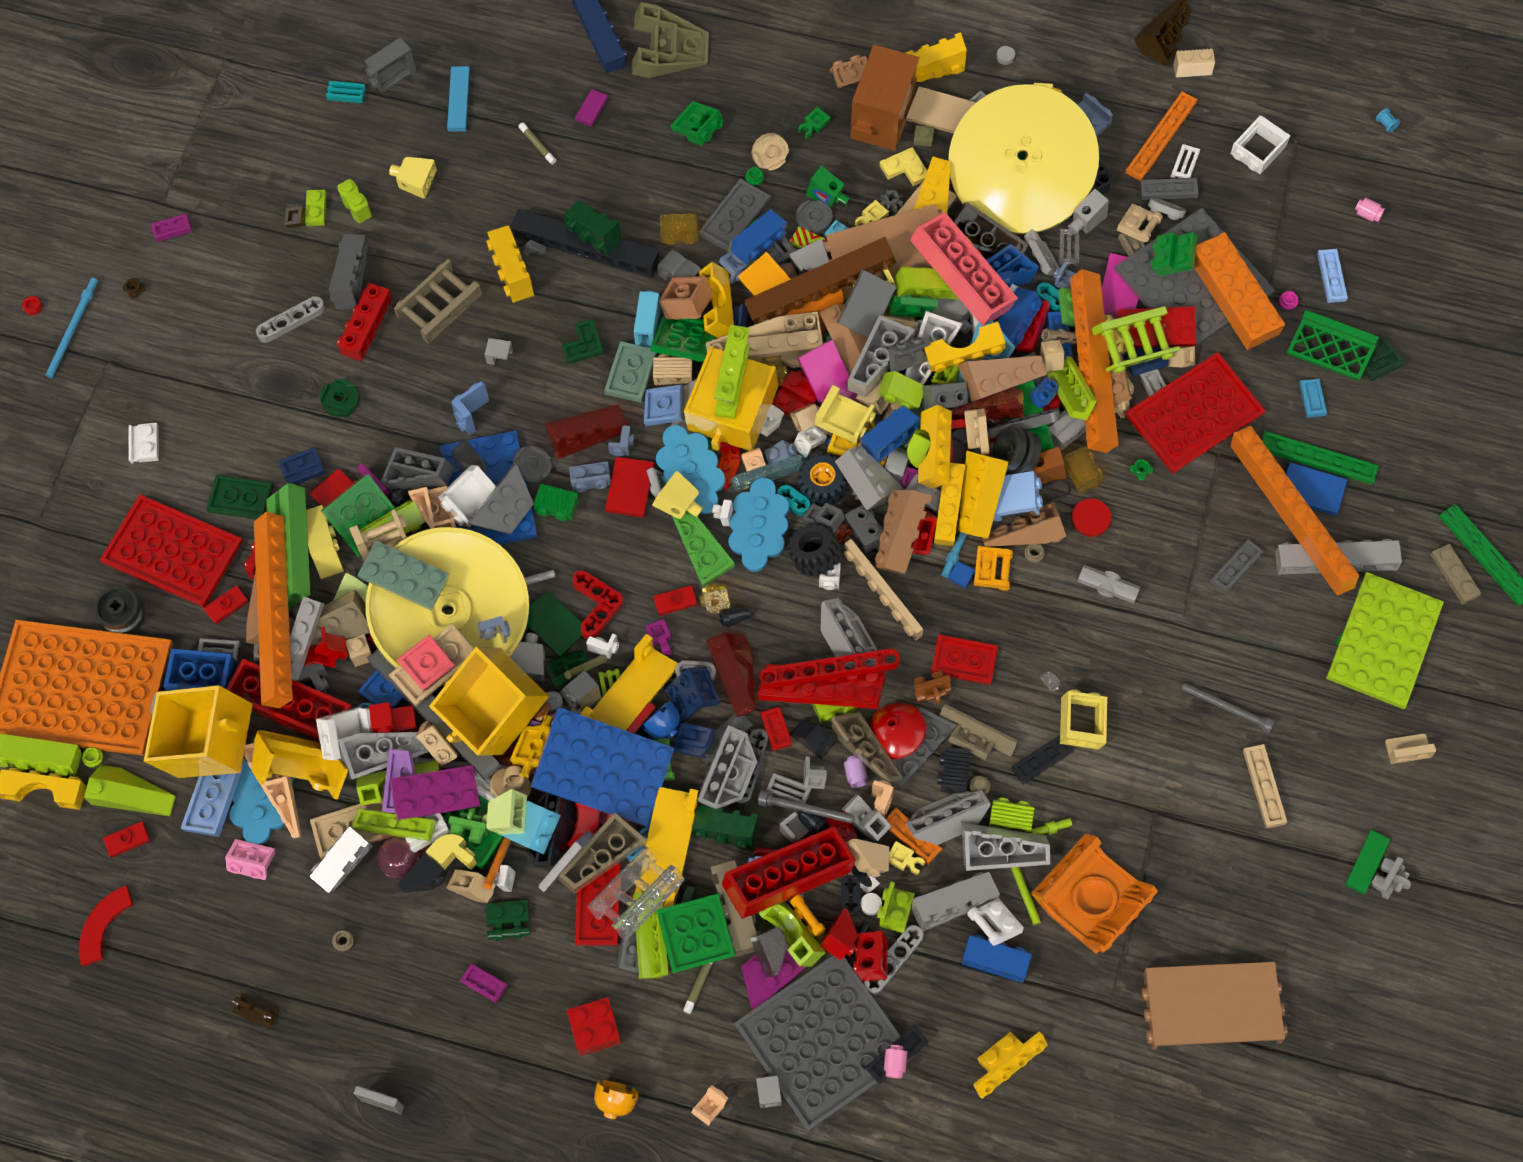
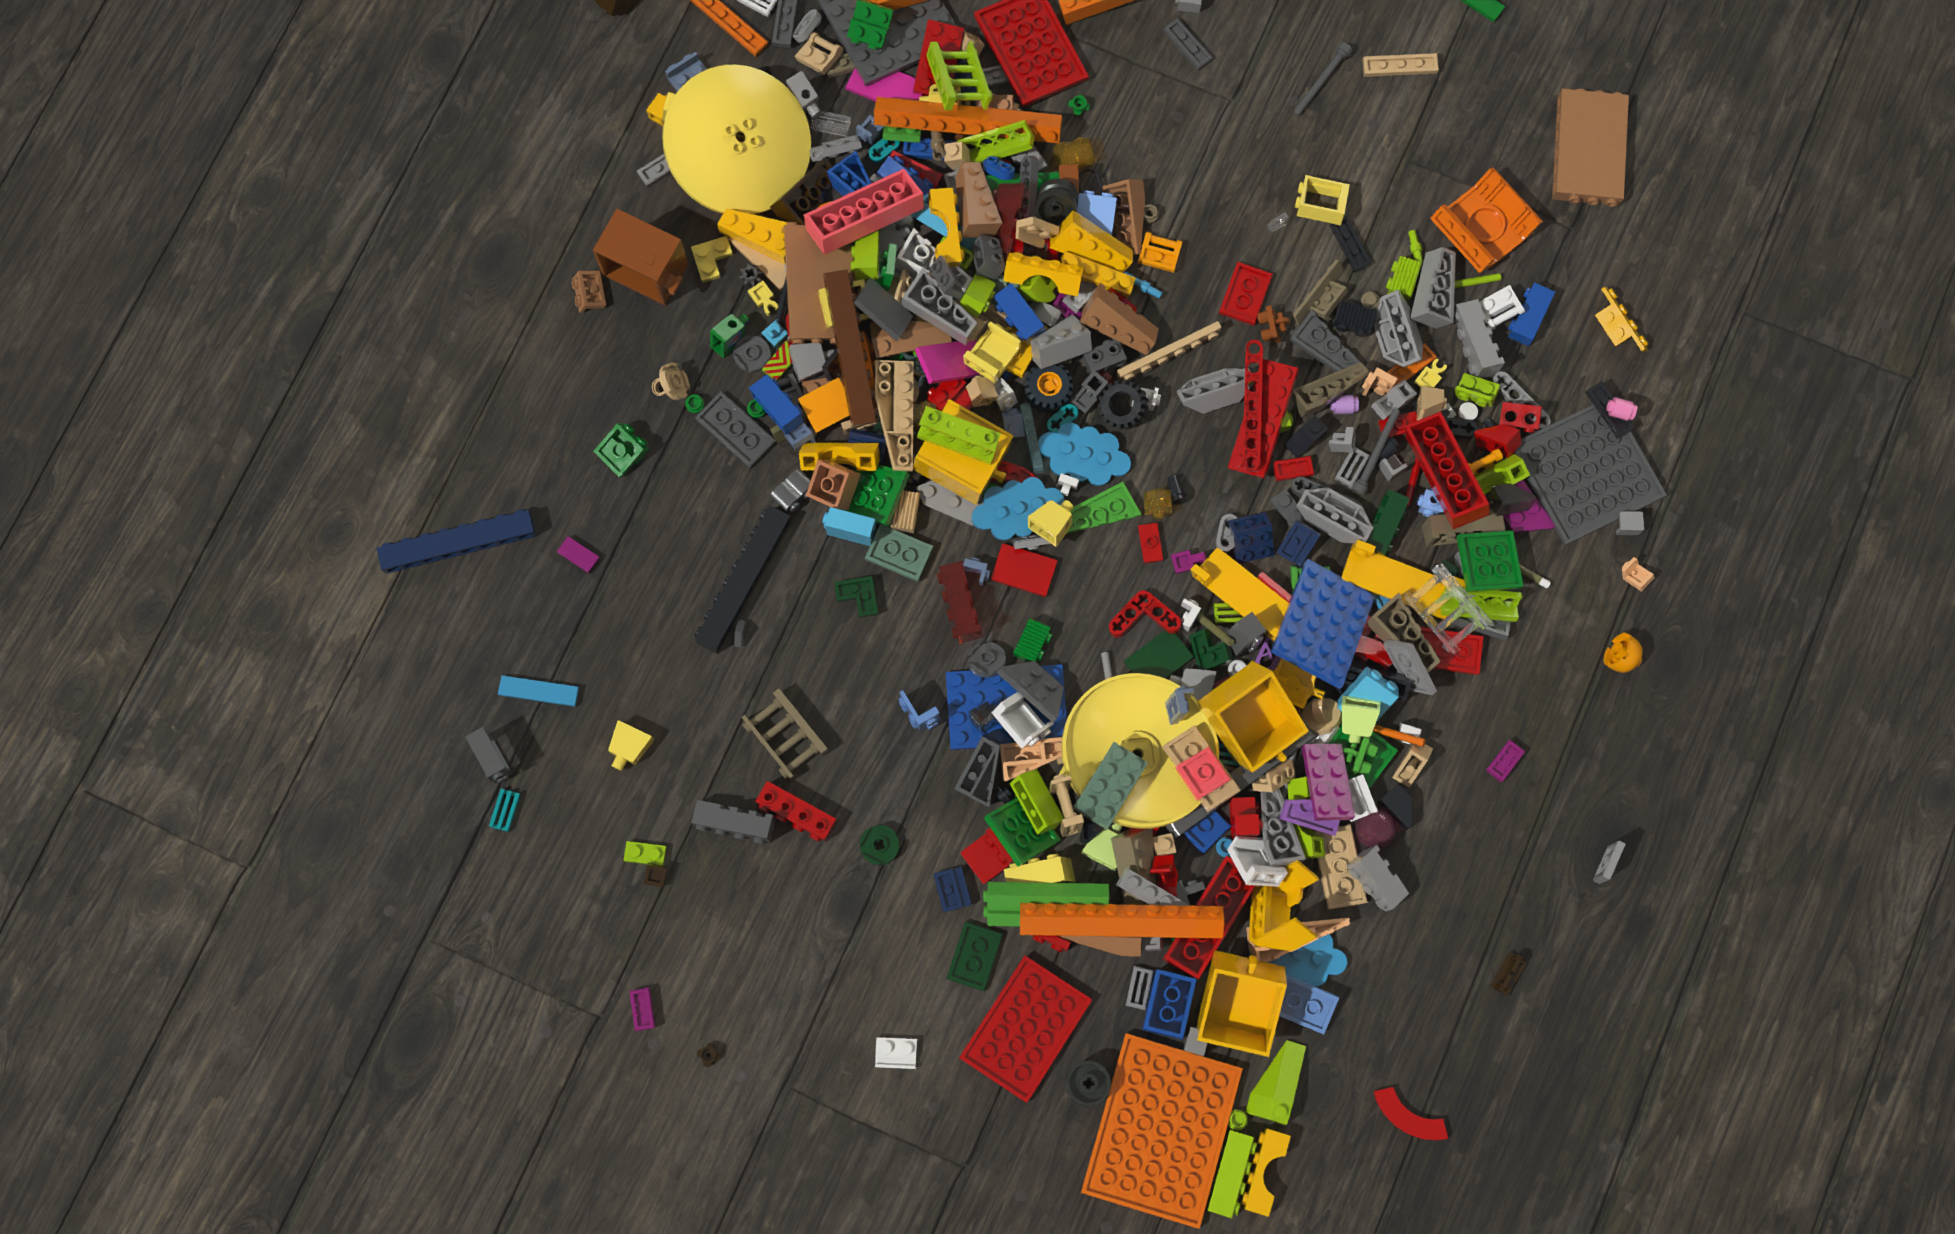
camera: 85 degrees left, 10 degrees up
red tile [22,296,43,316] -> none
dark azure bar [45,278,98,378] -> none
red plate [103,821,150,858] -> none
red plate [203,585,249,625] -> none
bright pink bracket [225,839,275,880] -> none
light grey beam [256,297,325,343] -> none
dark tan plate [332,930,354,952] -> none
lime brick [338,179,371,223] -> none
lime tile [352,808,437,841] -> none
magenta plate [356,463,391,498] -> none
light yellow brick [426,834,477,870] -> none
light grey panel [485,338,513,365] -> none
yellow wedge [486,225,534,303] -> none
dark green plate [486,900,530,941] -> none
olive bar [519,122,557,165] -> none
dark green wedge [563,200,622,256] -> none
red brick [567,997,622,1056] -> none
sand blue bracket [569,461,611,492] -> none
olive wedge [632,2,709,78] -> none
blue cylinder [640,700,680,740] -> none
medium blue tile [644,384,684,426] -> none
clear yellow brick [660,213,699,245] -> none
clear red wedge [706,633,755,717] -> none
light nougat bracket [741,448,766,472] -> none
green plate [798,107,831,139] -> none
red dish [868,702,927,760] -> none
yellow wedge [905,32,967,82] -> none
tan tile [906,87,976,134] -> none
olive plate [914,125,934,147] -> none
blue tile [948,561,975,589] -> none
light grey tile [997,46,1015,65] -> none
red tile [1071,499,1111,537] -> none
light grey piece [1077,565,1140,604] -> none

